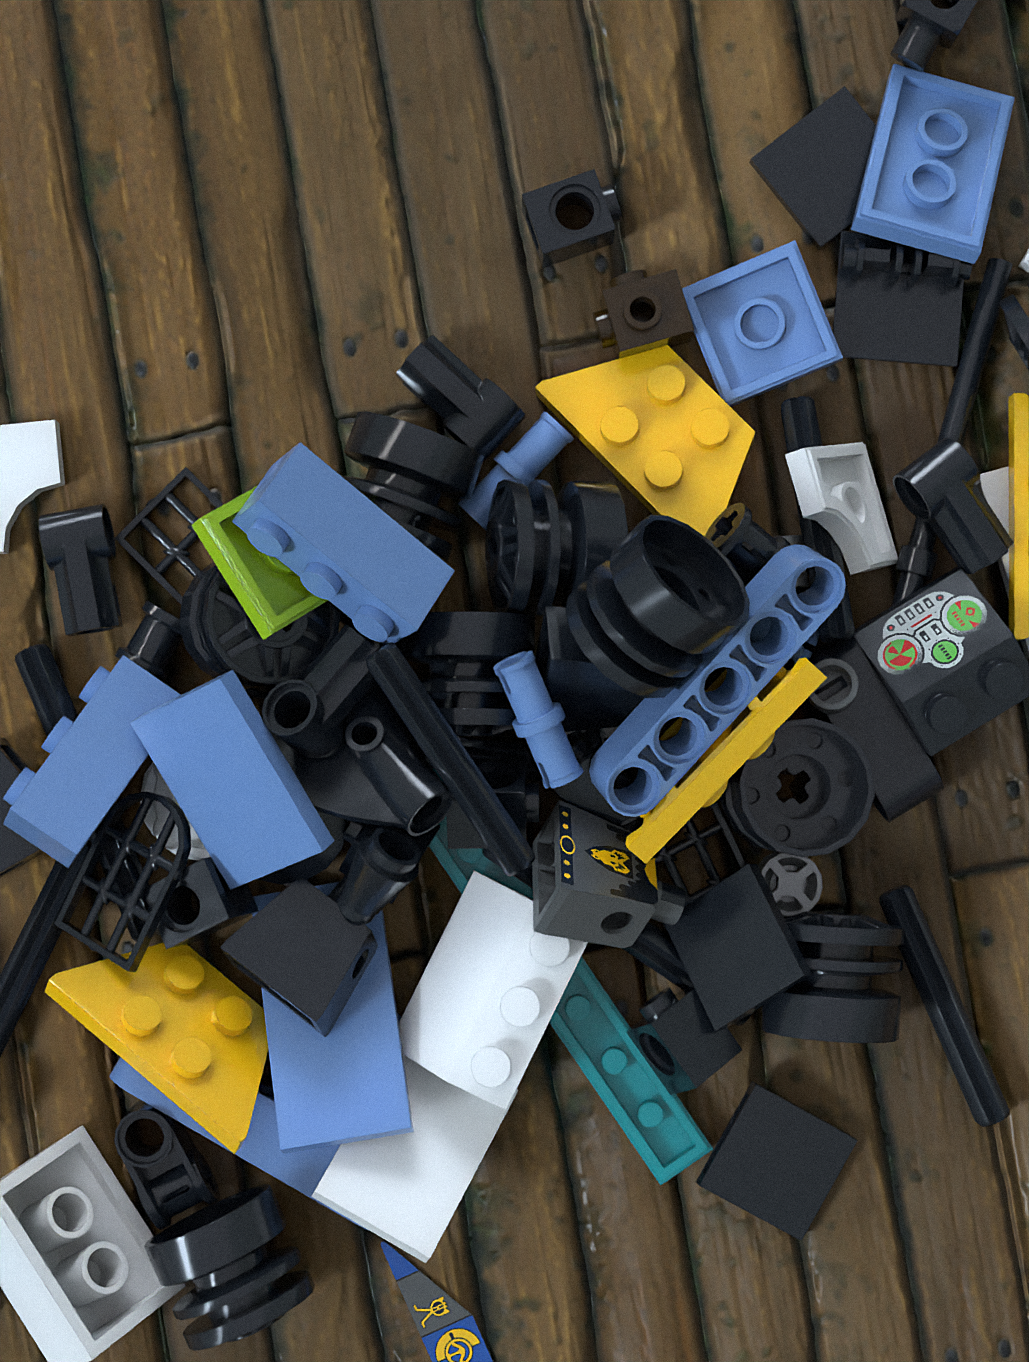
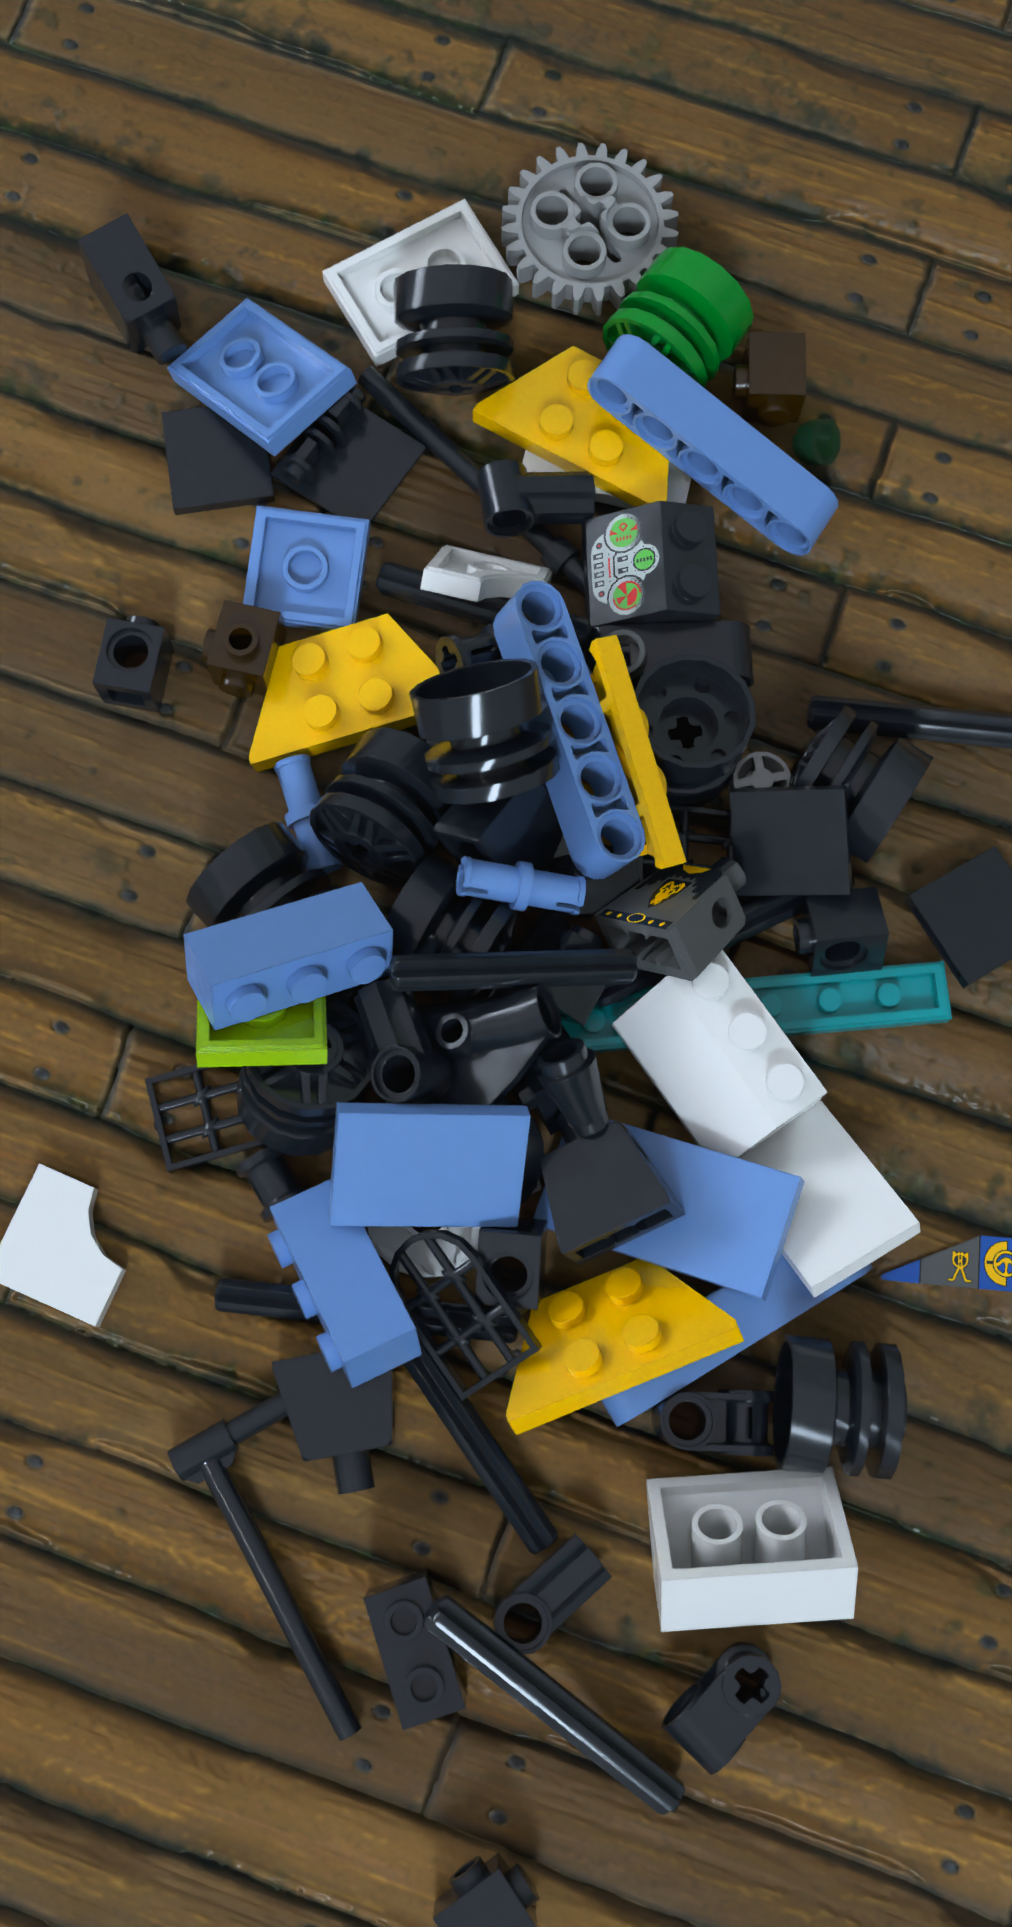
camera: 65 degrees left, 10 degrees down
black piece [39,504,123,636] -> none
black piece [396,335,526,461] -> none

